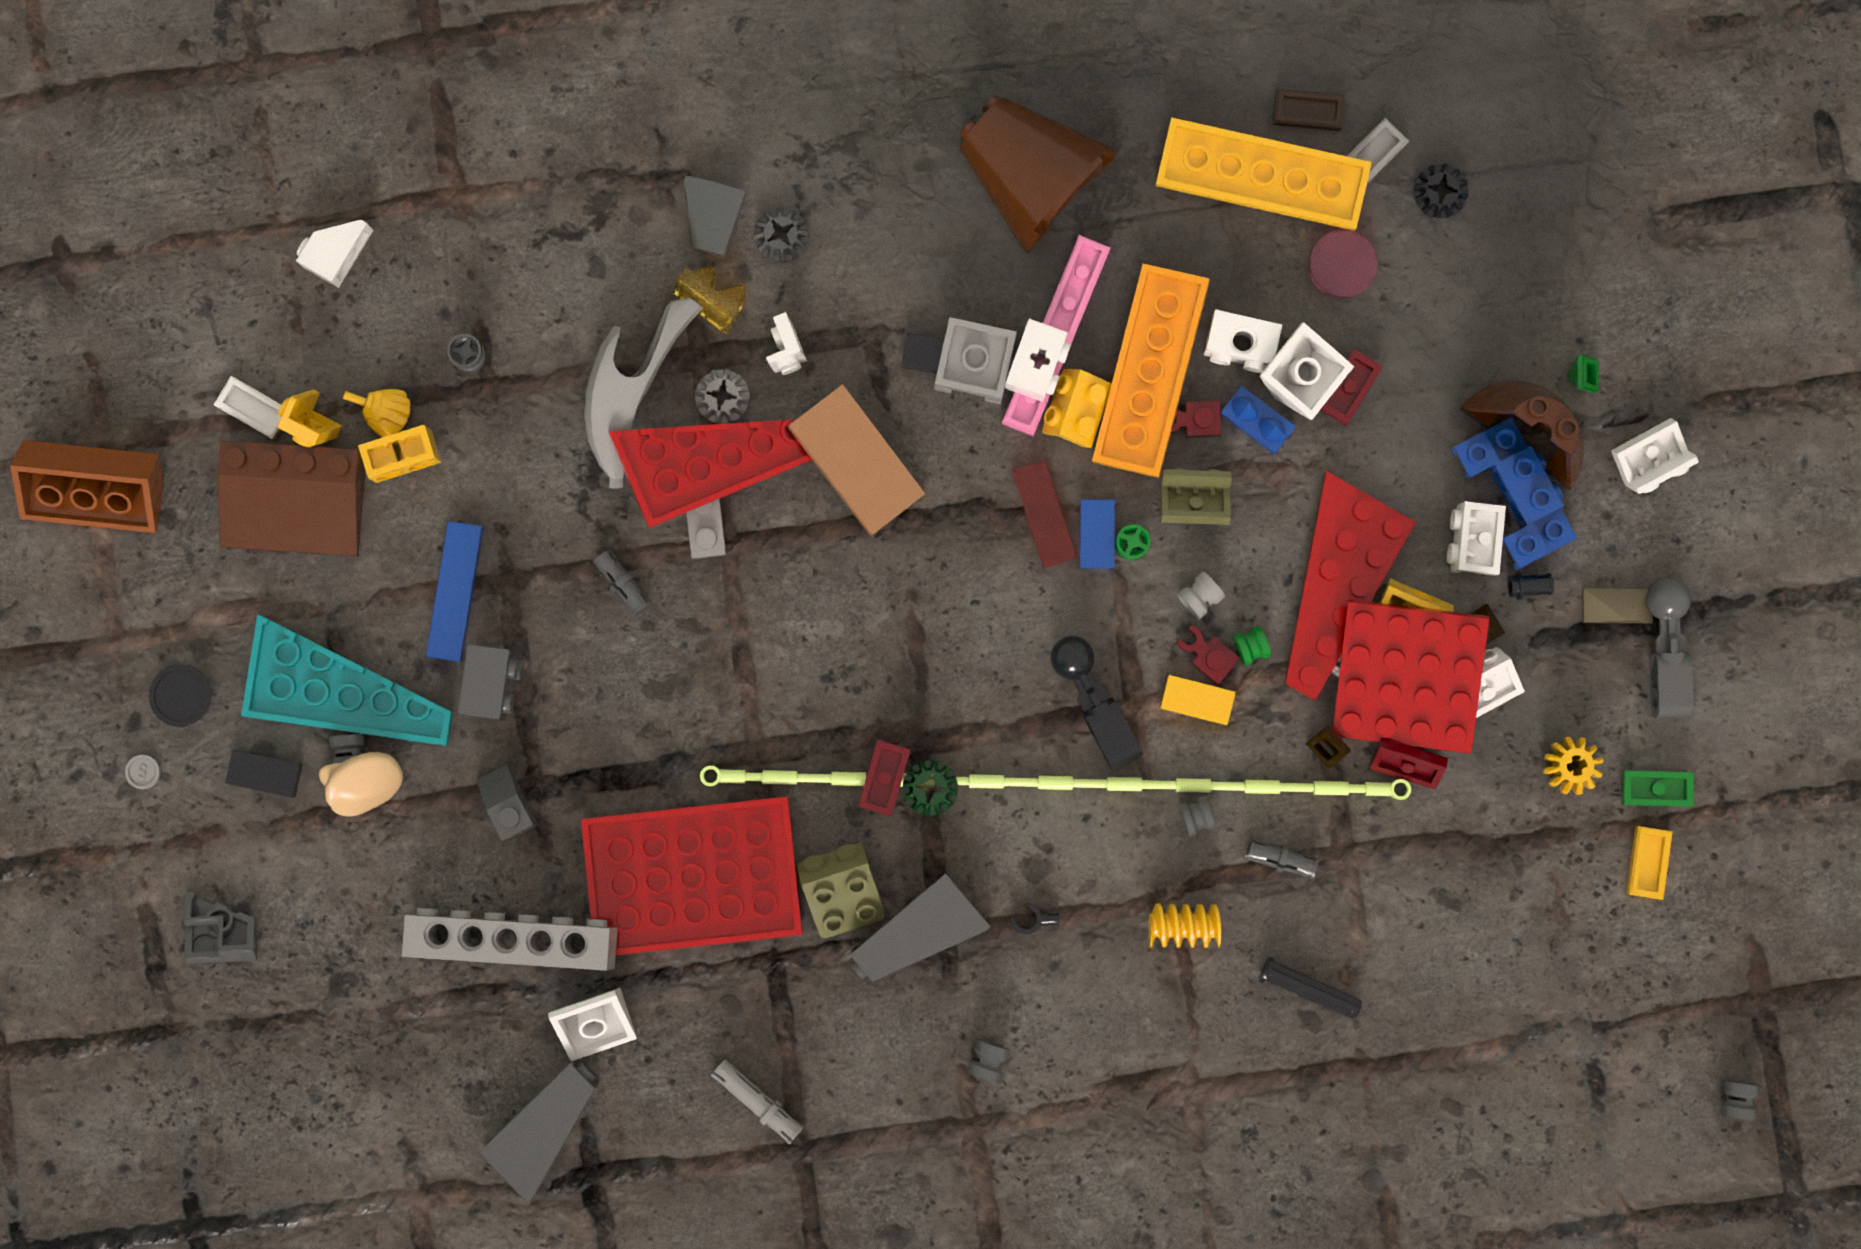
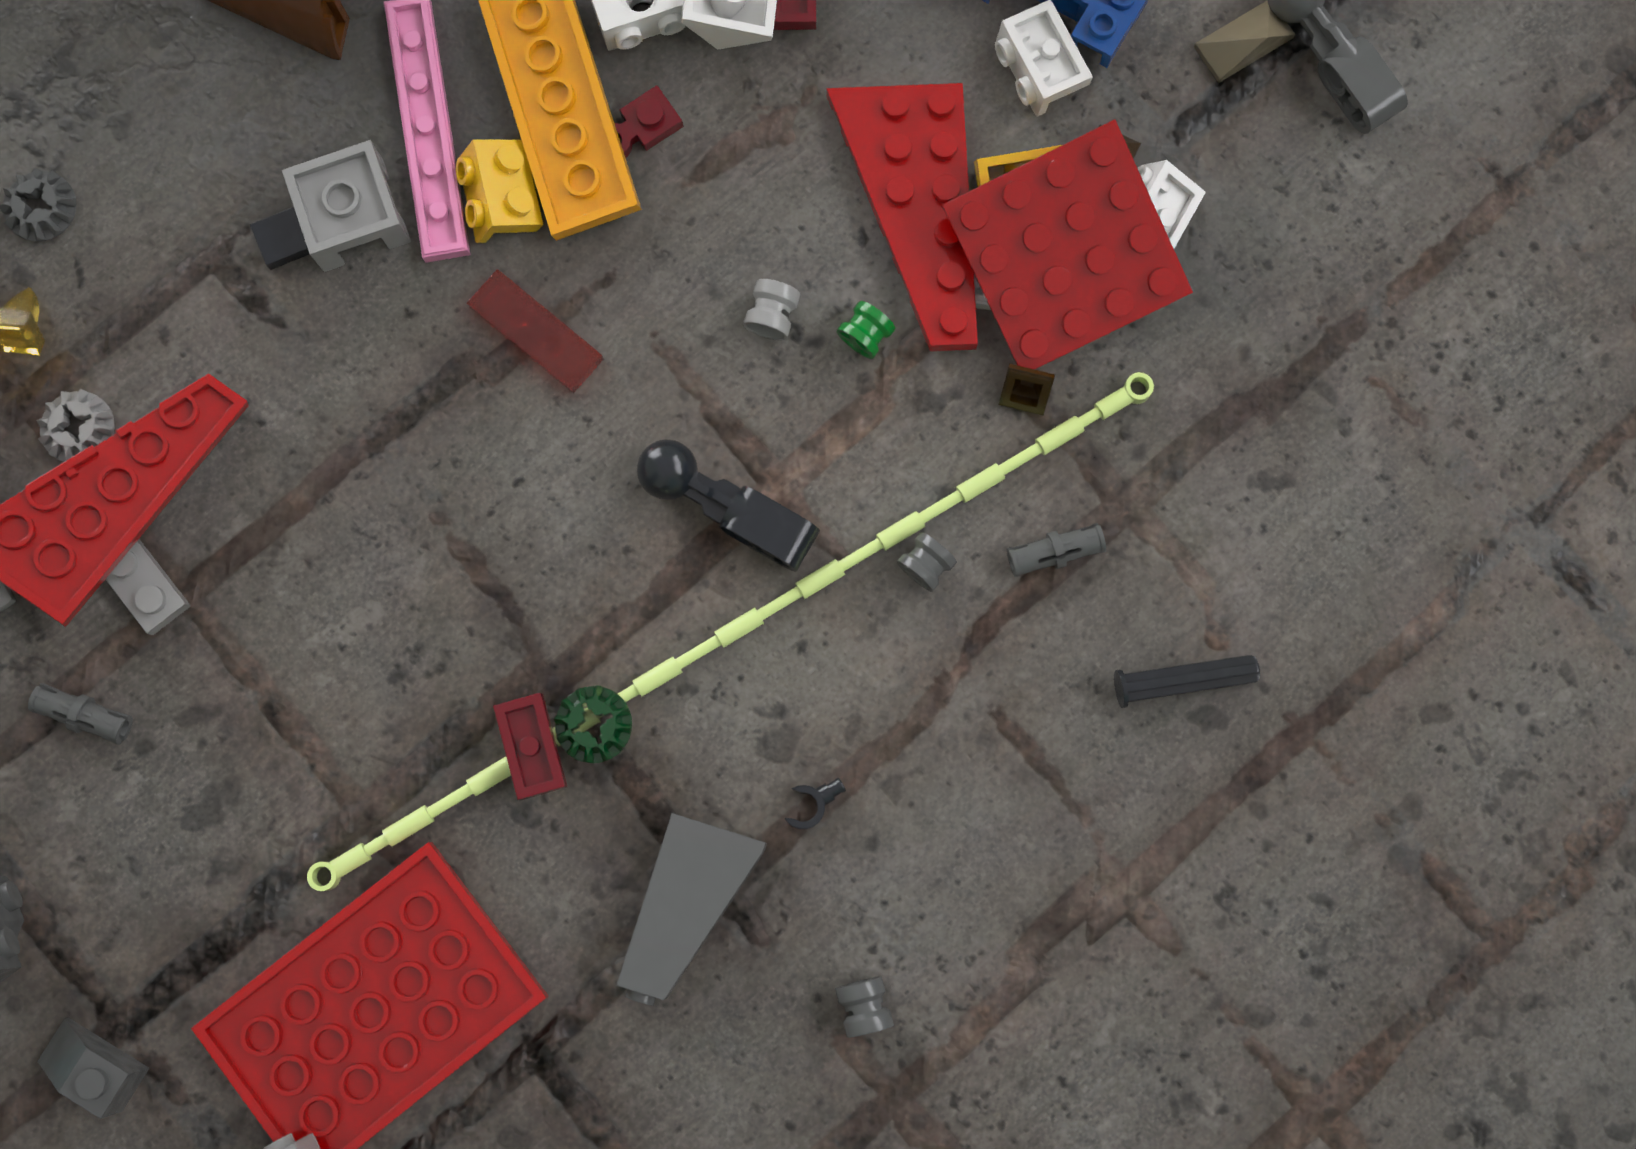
camera: 30 degrees left, 5 degrees down
white bracket [766,312,807,375] -> none
medium nougat tile [787,384,925,536] -> none
olive bracket [796,842,885,938] -> none
white brick [1005,319,1071,402] -> none
blue tile [1079,500,1115,569] -> none
green wheel [1115,524,1151,561] -> none
yellow piece [1148,903,1221,948] -> none
olive bracket [1160,468,1232,525] -> none
yellow tile [1160,675,1236,726] -> none
dark red plate [1176,625,1240,685] -> none
blue tile [1220,386,1296,455] -> none
dark red plate [1369,737,1448,790] -> none
black pin [1507,572,1554,600] -> none
yellow gear [1543,737,1603,795] -> none
green plate [1621,770,1694,807] -> none
yellow tile [1626,826,1673,900] -> none

